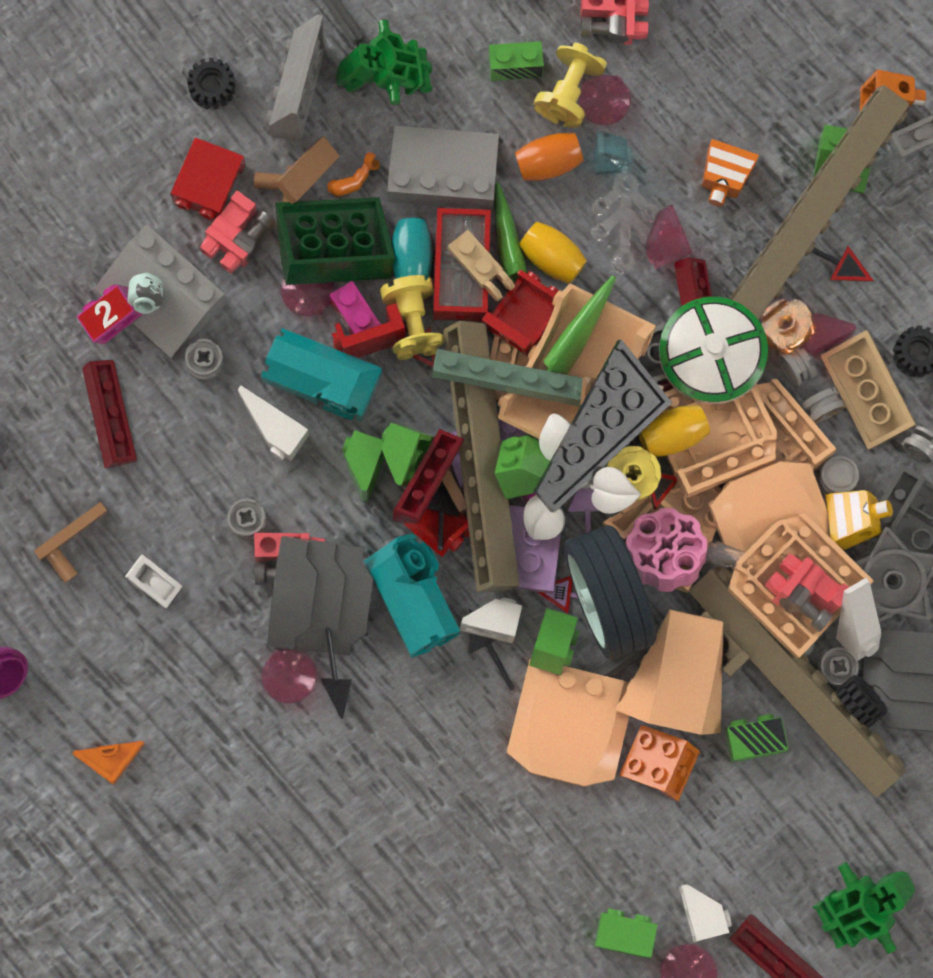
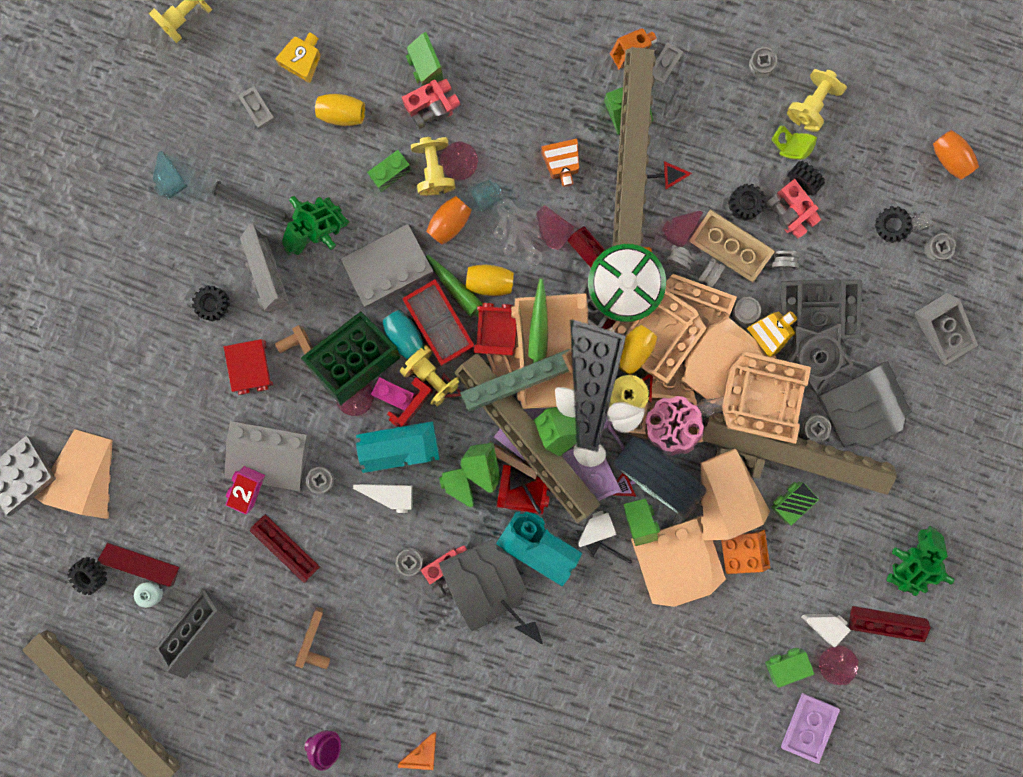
camera: 25 degrees left, 10 degrees up
white slope [125,554,182,608] -> none
light aqua head [127,273,164,314] -> none
coral hips [200,191,276,274] -> none
clear pink dish [262,649,317,704] -> none
medium nougat tile [275,136,340,204] -> none
orange arm [327,152,380,197] -> none
dark red slope [393,429,464,524] -> none
tan hinge [447,230,515,301] -> none
clear orange plate [761,299,816,354] -> none
coral hips [765,553,849,632] -> none
white slope [836,578,881,661] -> none
black tyre [836,675,887,727] -> none

